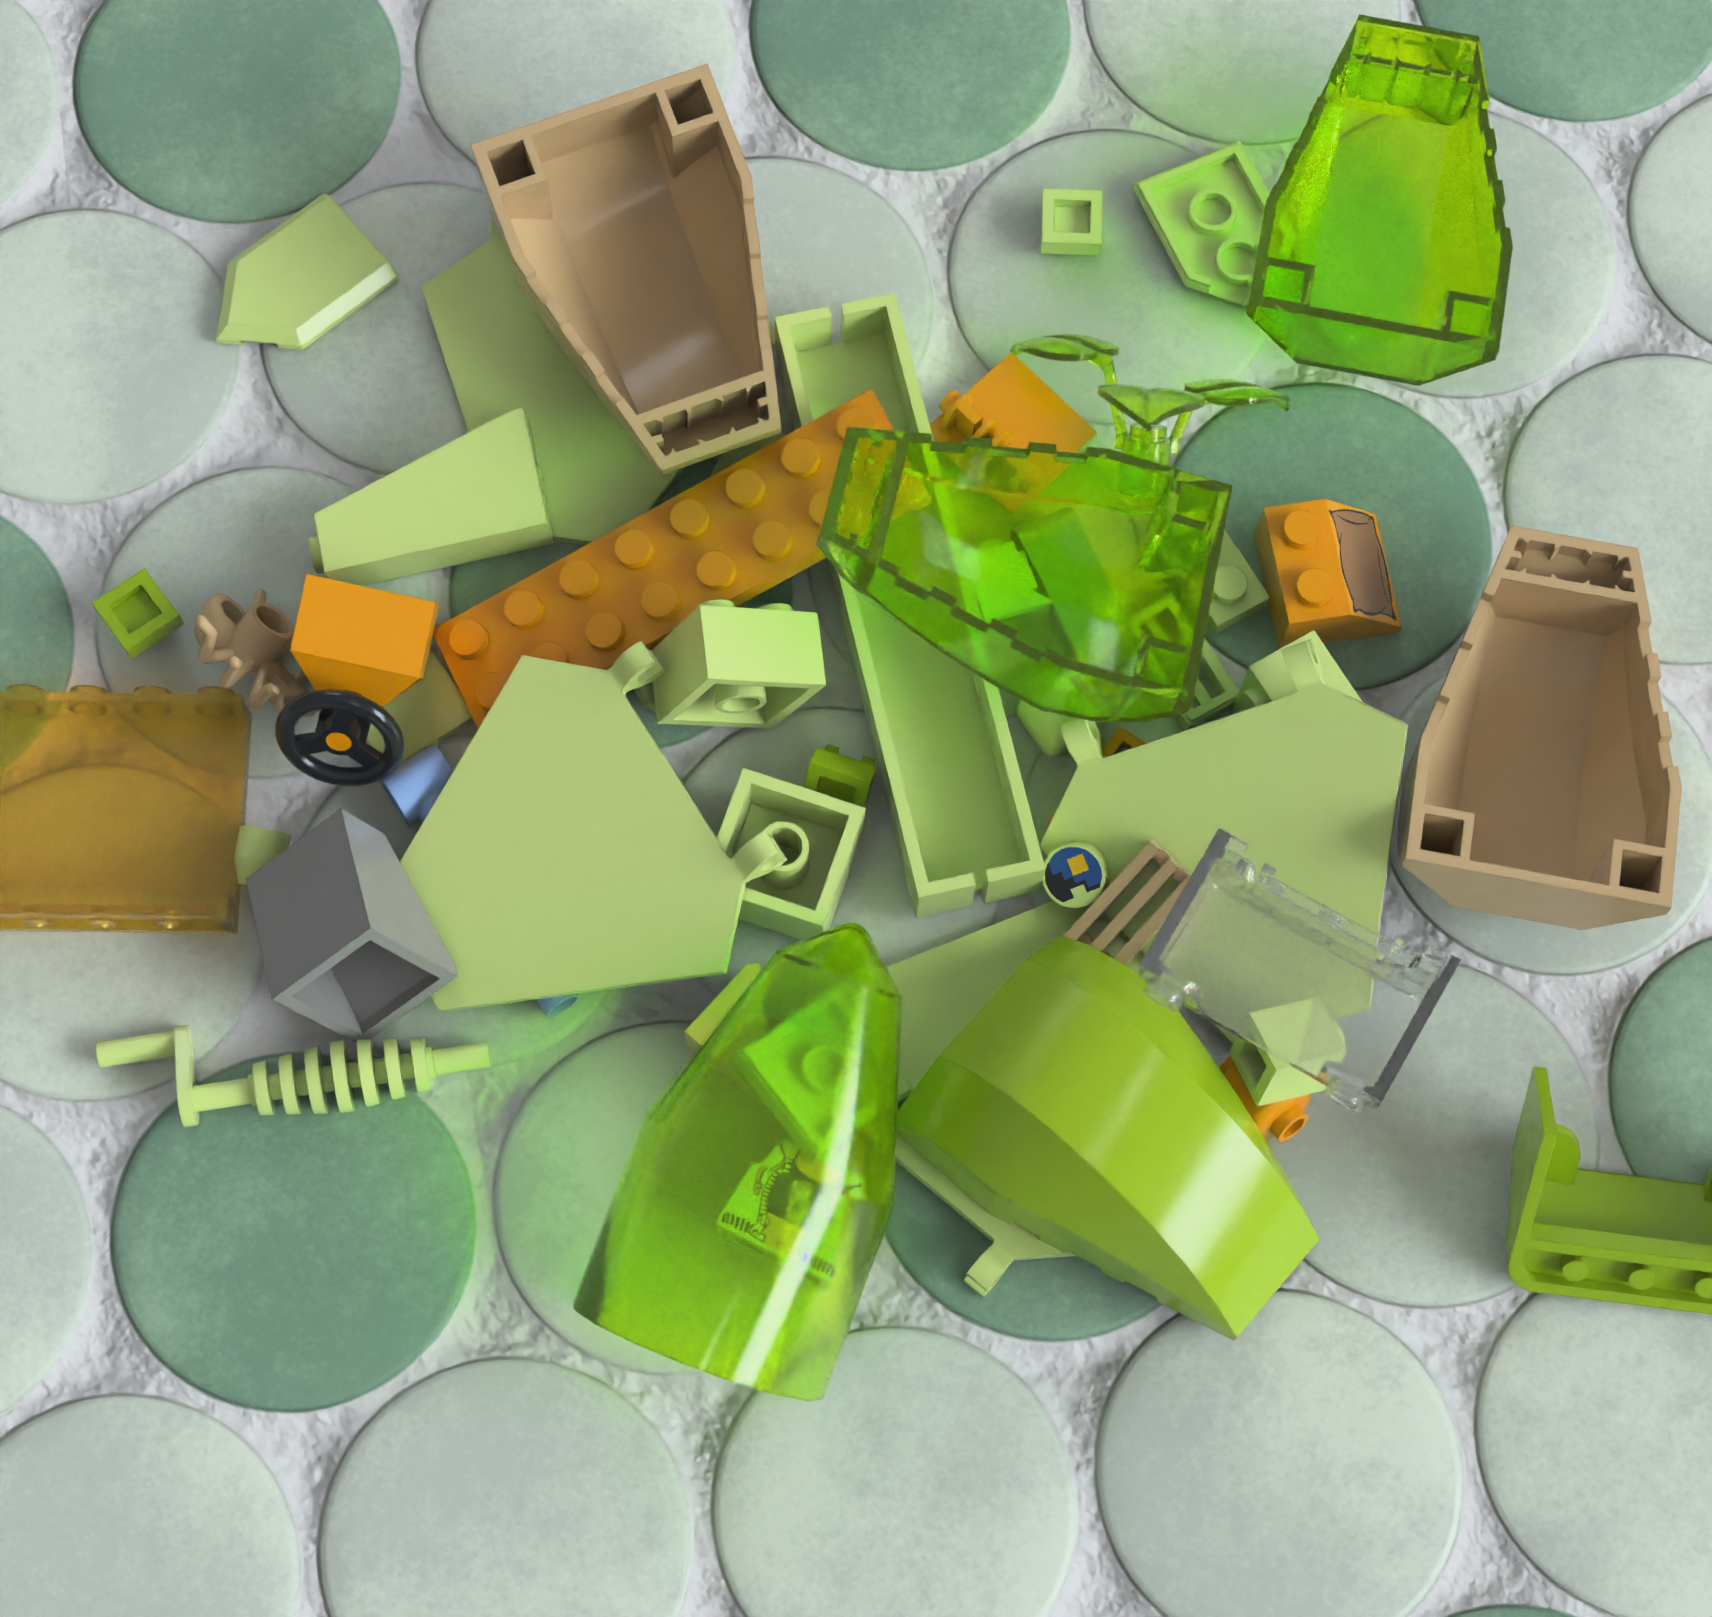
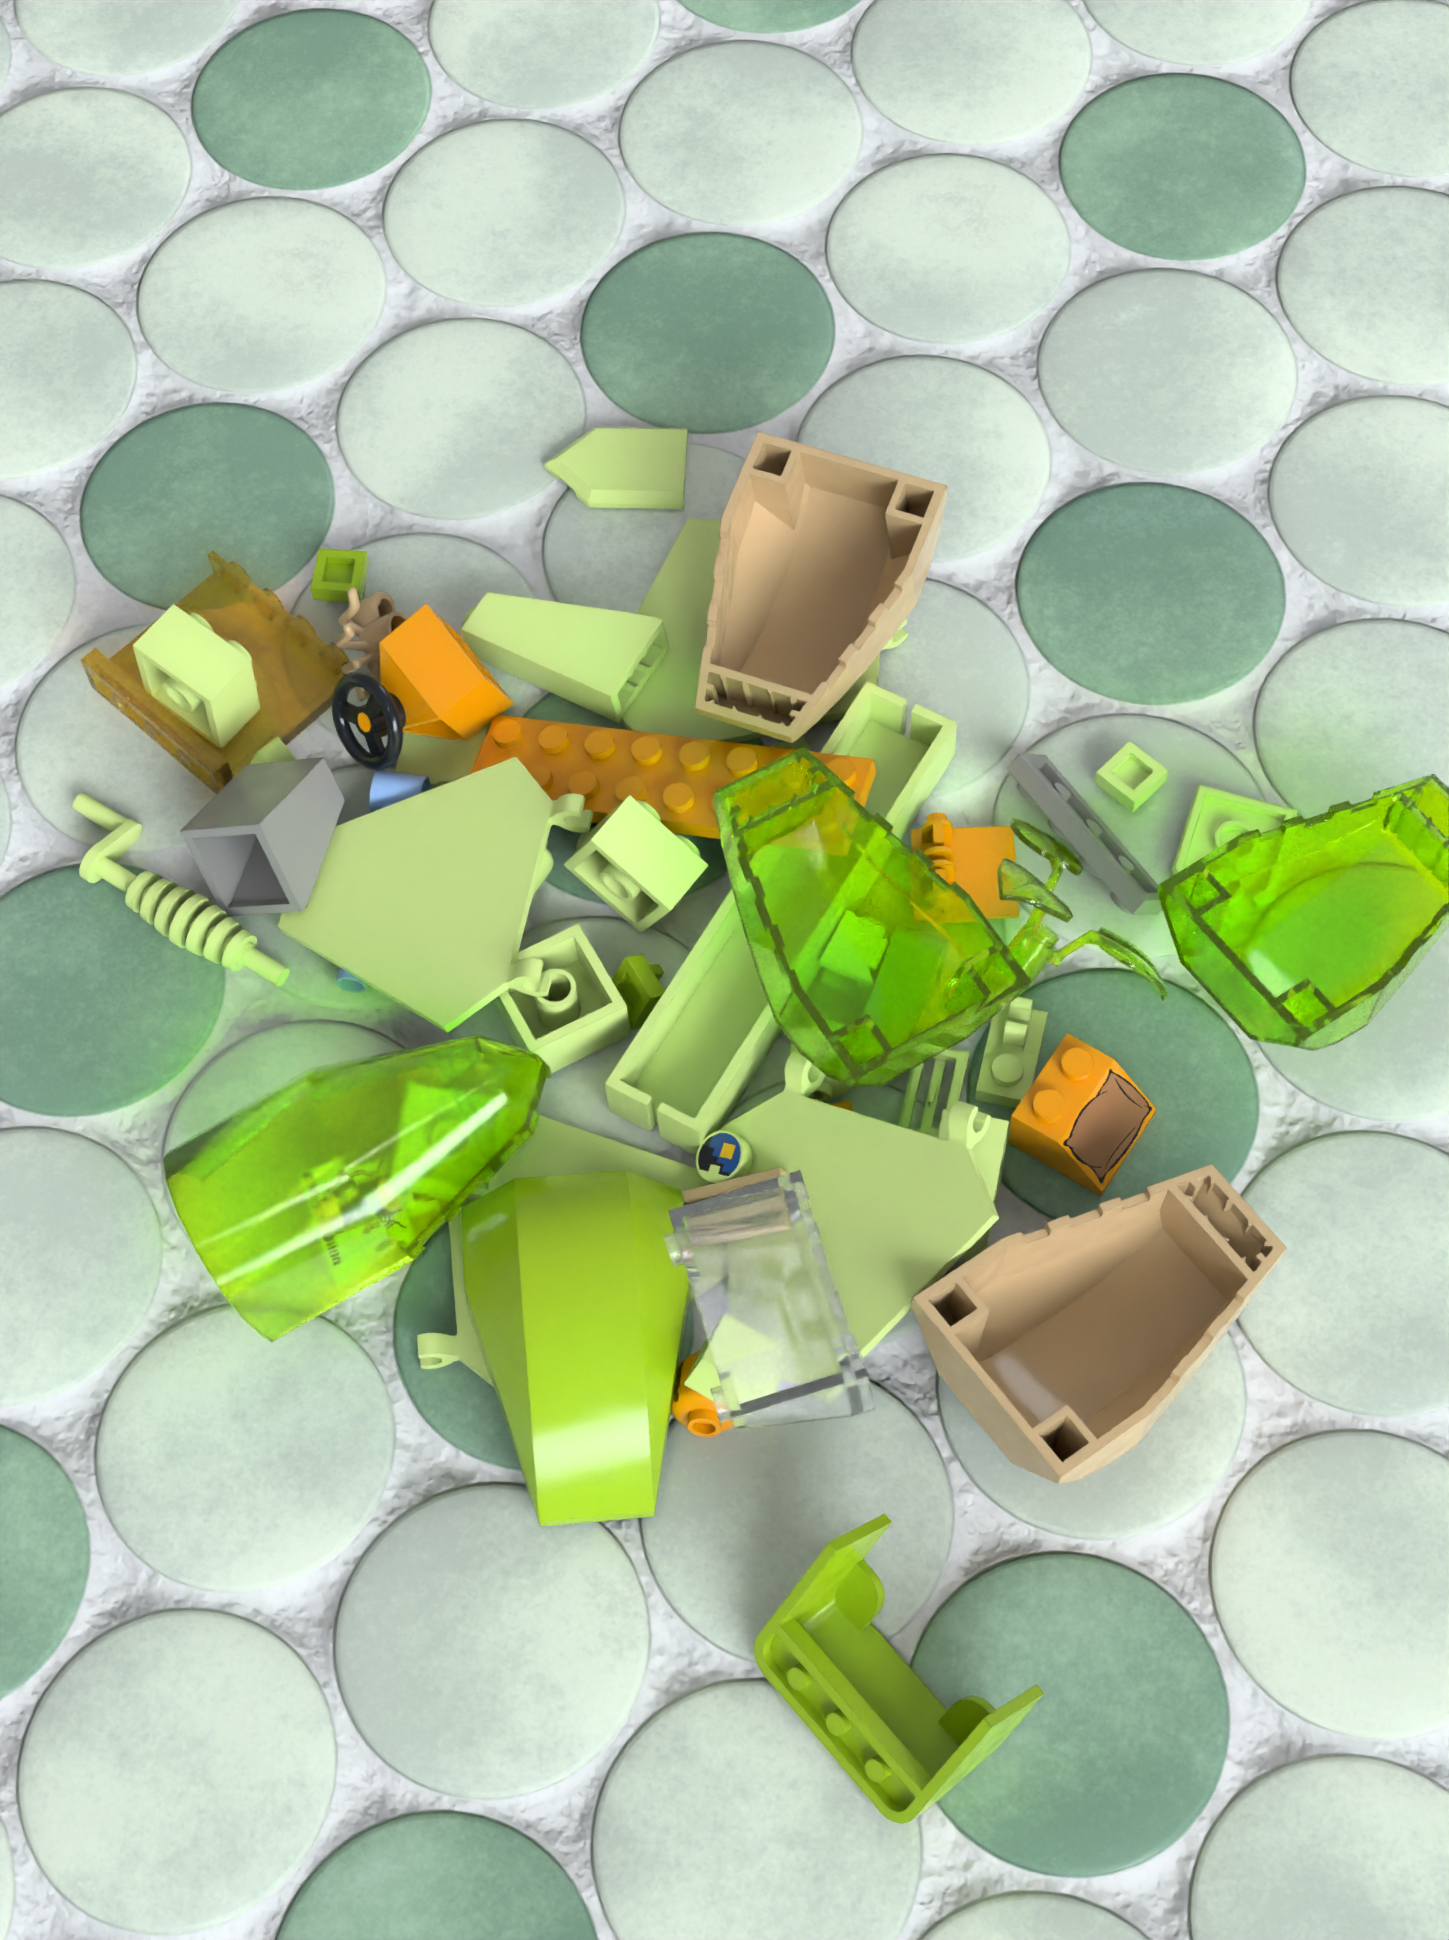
camera: 50 degrees right, 10 degrees down
none -> yellowish green brick [133,604,261,749]
none -> light grey plate [1006,754,1171,915]

